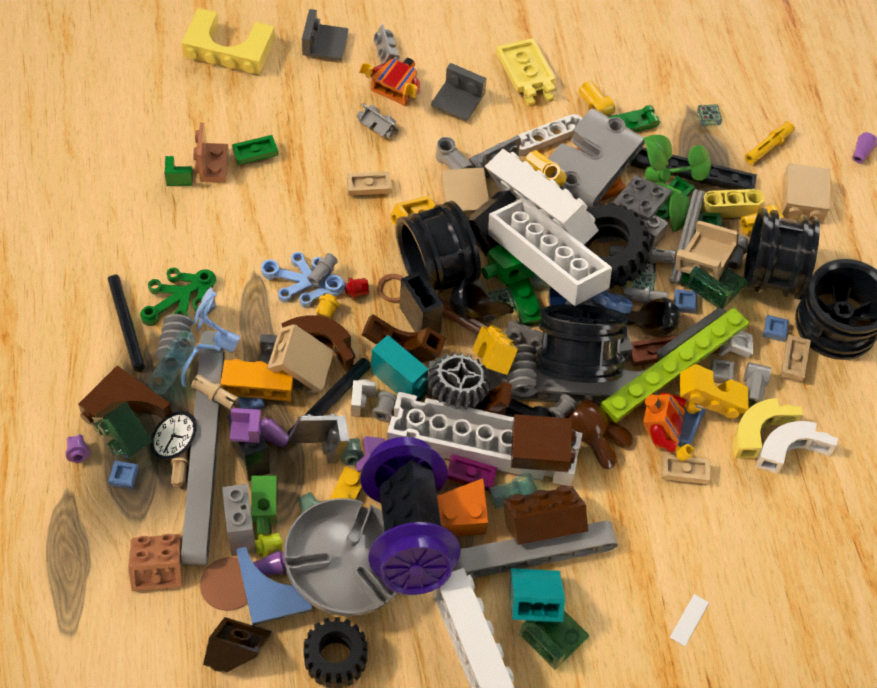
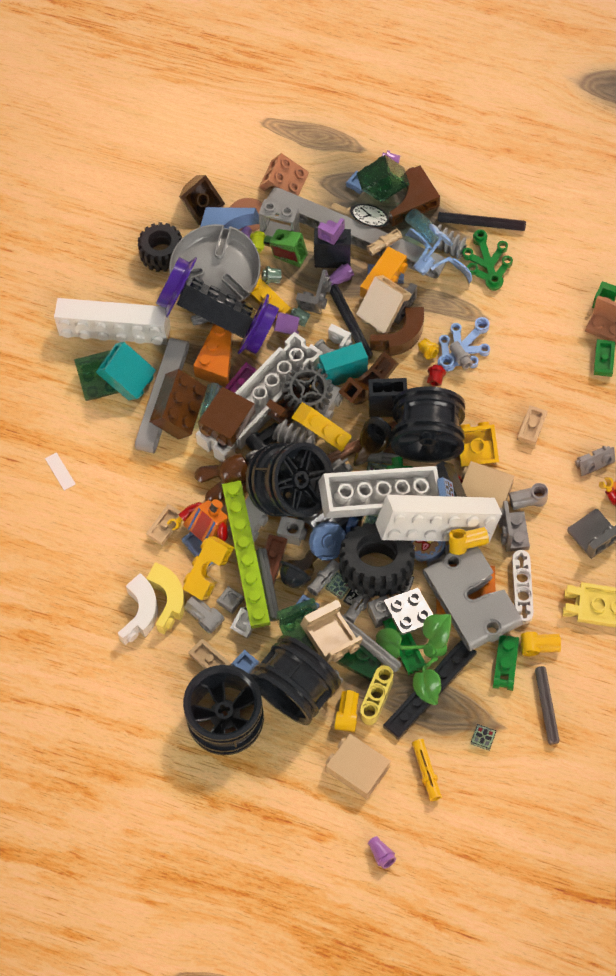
camera: 125 degrees right, 5 degrees up
none -> medium blue tile [437,477,455,497]
none -> dark grey axle [535,666,560,745]

